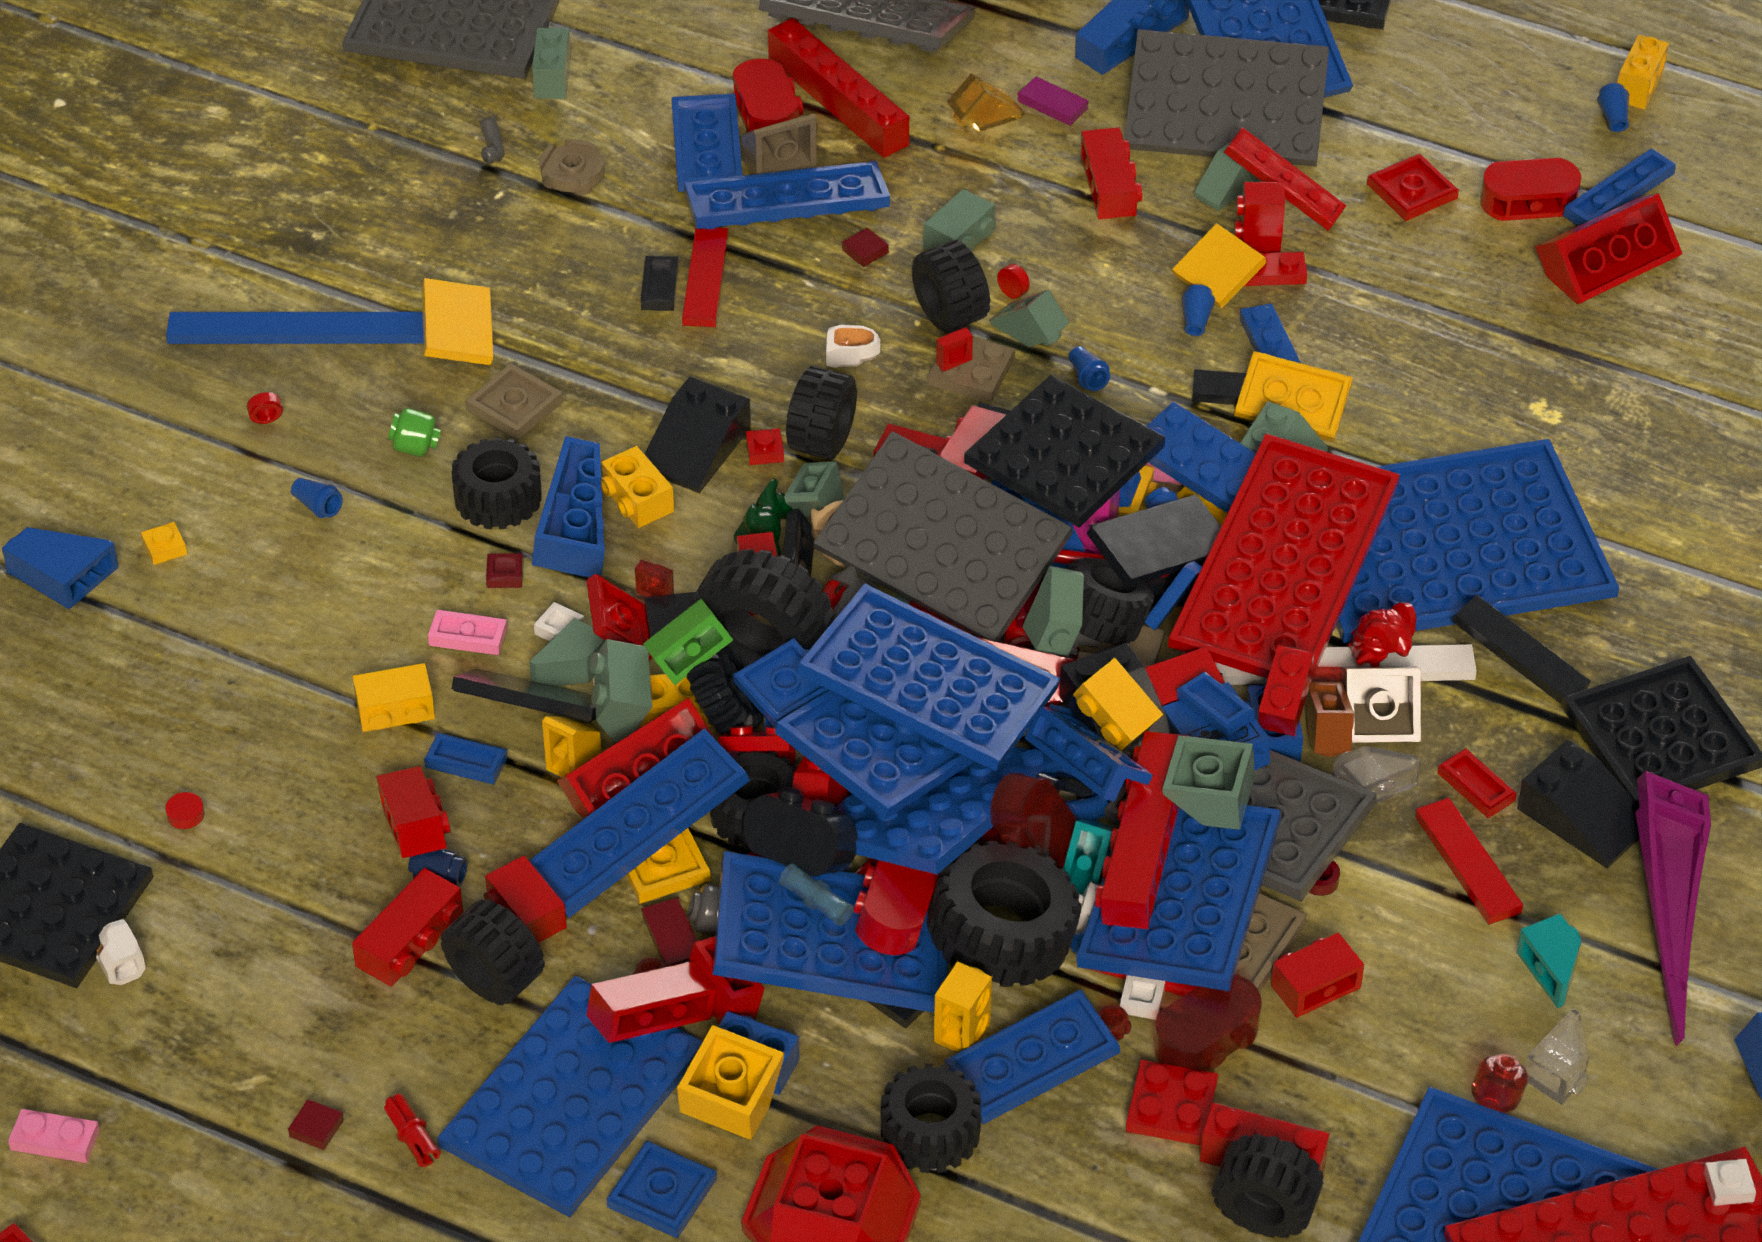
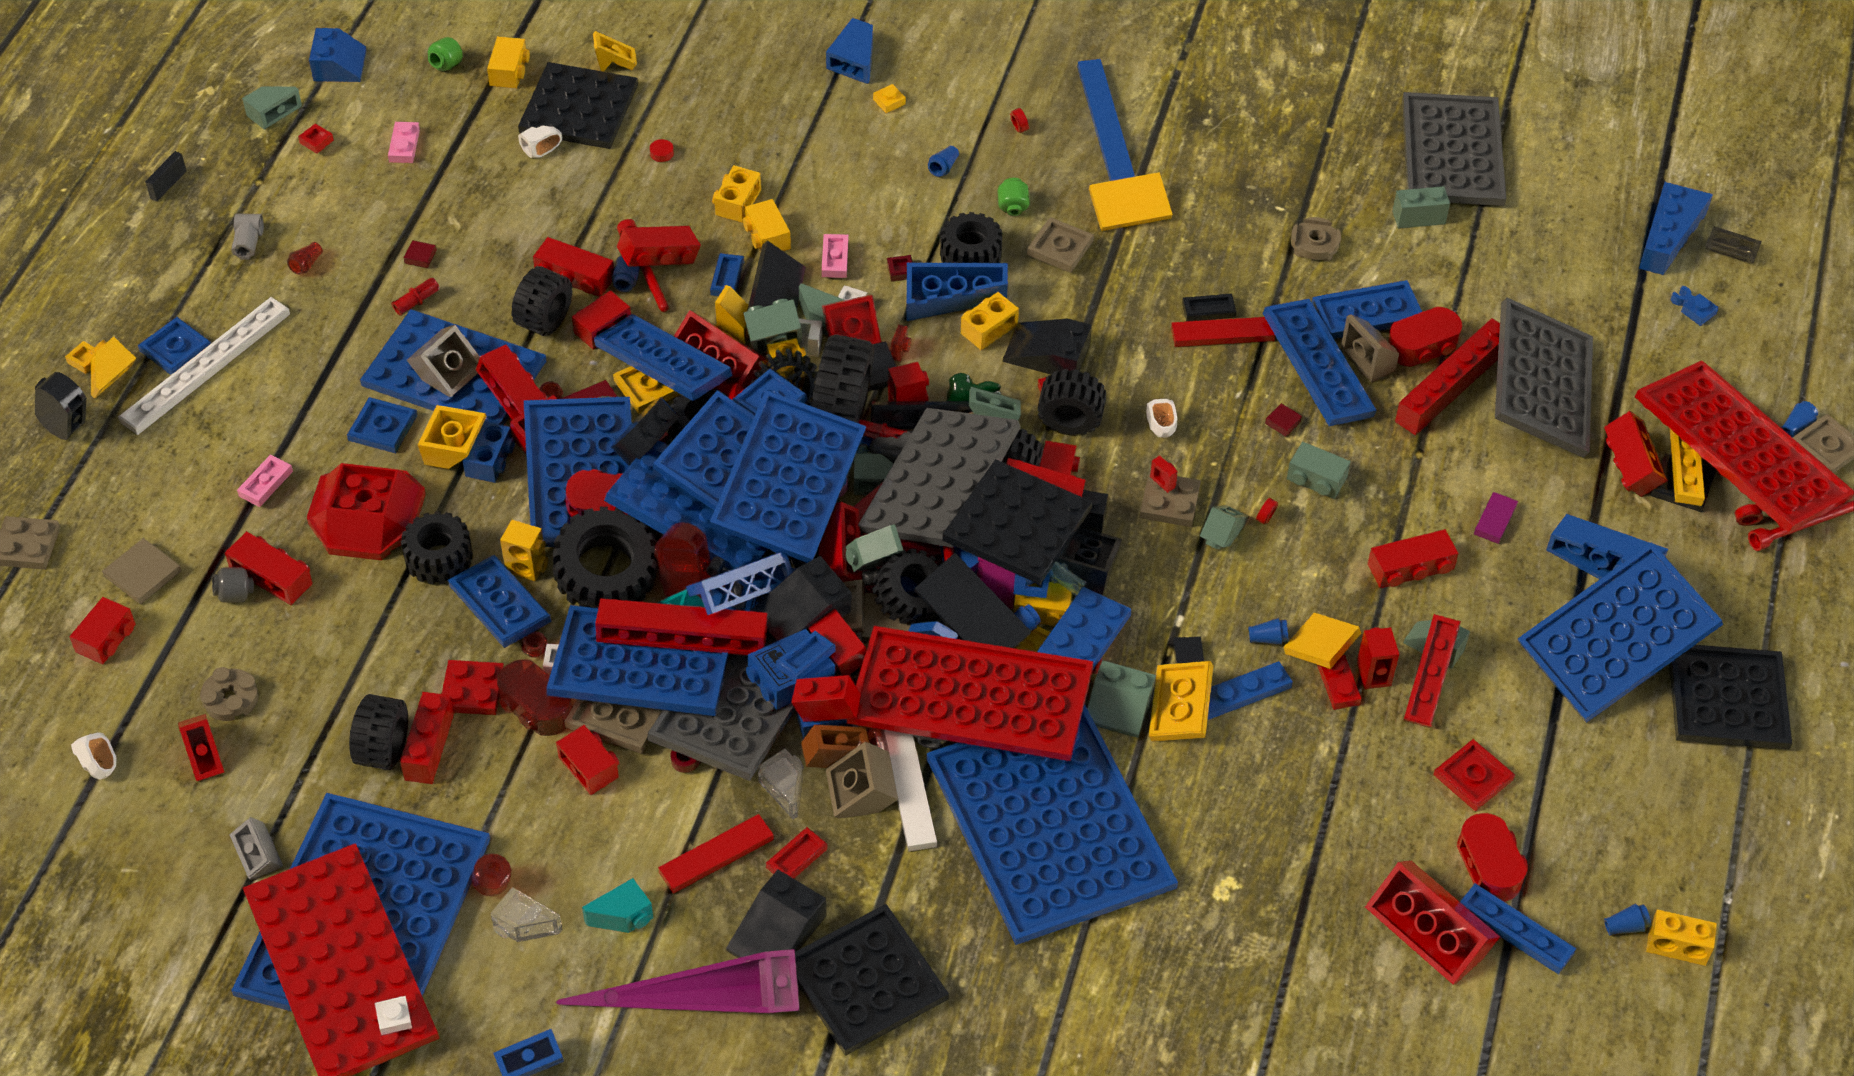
camera: 80 degrees right, 5 degrees up
dark grey arm [479,116,505,164] -> none
bright green brick [643,598,733,685] -> none
clear light blue pin [779,864,854,926] -> none
black tyre [912,240,990,333] -> none
clear yellow slope [947,73,1025,131] -> none
blue cone [1069,346,1110,391] -> none
yellow brick [1073,658,1164,751] -> none
dark grey plate [1124,29,1329,167] -> none
sand green slope [1163,735,1255,830] -> none
red hair [1348,602,1417,666] -> none
black tile [1453,595,1591,705] -> none
none -> dark tan slope [407,325,480,397]
none -> red piece [617,219,669,312]
none -> yellow brick [712,165,761,223]

